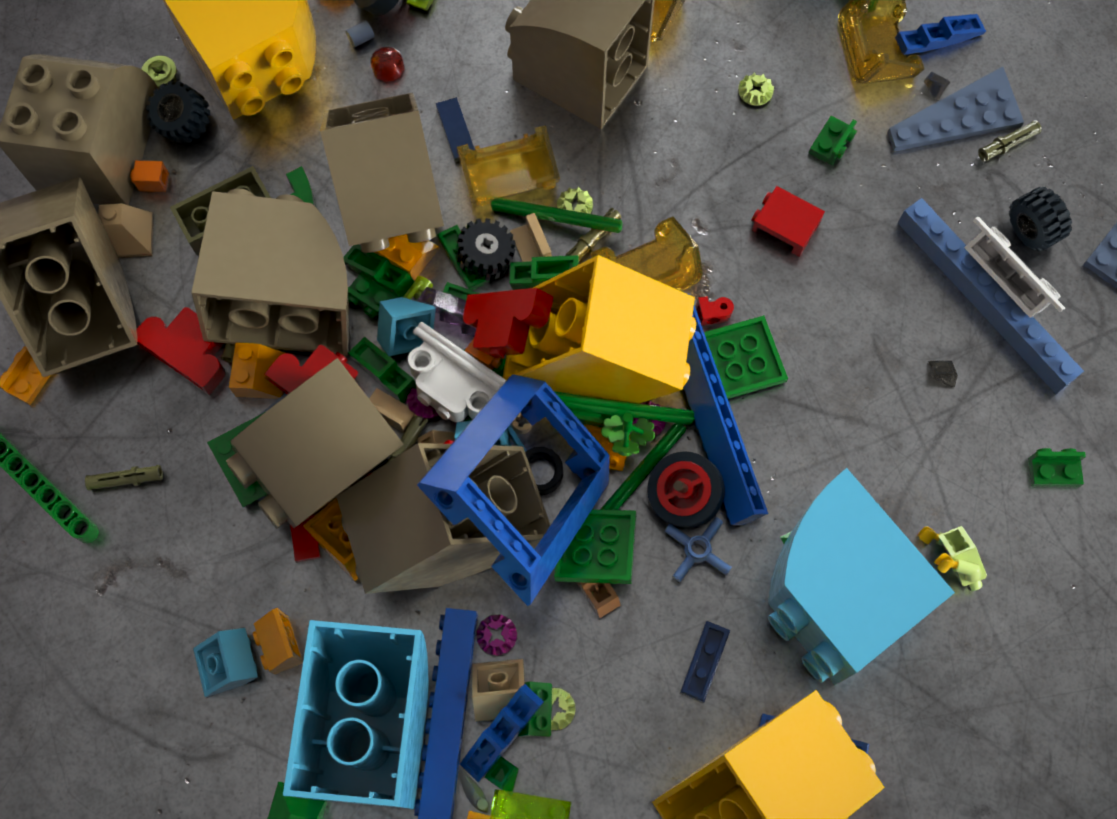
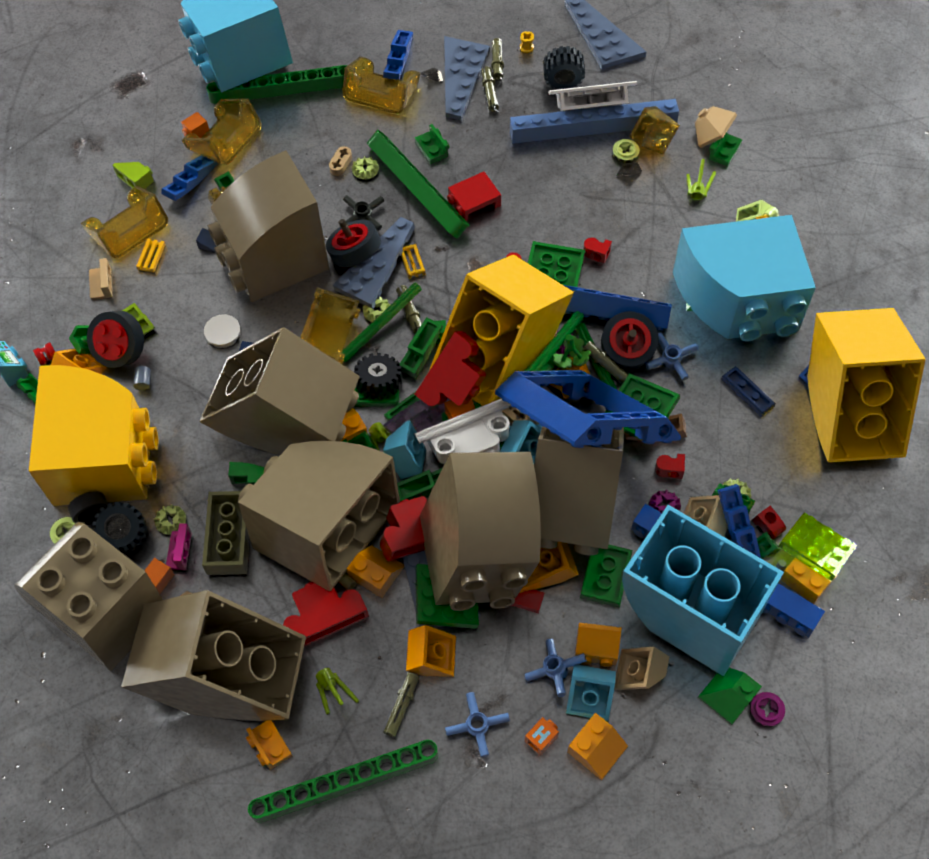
camera: 60 degrees left, 10 degrees down
clear red hair [370,47,405,81] -> none
tan panel [510,213,552,262] -> none
clear yellow windscreen [591,216,703,291] -> none
none -> black tyre [68,491,108,525]
none -> yellowish green gear [154,504,186,535]
none -> dark pink bracket [166,523,192,570]
none -> white tile [204,314,241,348]
none -> lime plant [315,668,359,714]
none -> black wheel [326,219,381,267]
none -> tan beam [329,146,352,176]
none -> sand blue wing [333,217,415,309]
none -> pearl dark grey bar [343,195,384,231]
none -> green beam [367,130,469,239]
none -> yellow tile [401,244,426,279]
none -> light orange slope [406,625,456,677]
none -> medium blue bar [445,692,510,757]
none -> olive pin [481,66,499,111]
none -> yellow bush [520,31,534,54]
none -> medium blue bar [525,639,587,697]
none -> orange brick [525,717,559,756]
none -> light orange slope [567,713,628,780]
none -> green tile [580,544,633,608]
none -> olive pin [582,341,628,384]
none -> red leg [583,237,612,264]
none -> yellowish green gear [612,139,640,162]
none -> tan slope [614,647,670,690]
none -> clear yellow slope [629,106,680,154]
none -> red leg [655,454,685,479]
none -> lime plant [686,159,716,200]
none -> tan slope [695,106,737,148]
none -> red leg [751,505,786,540]

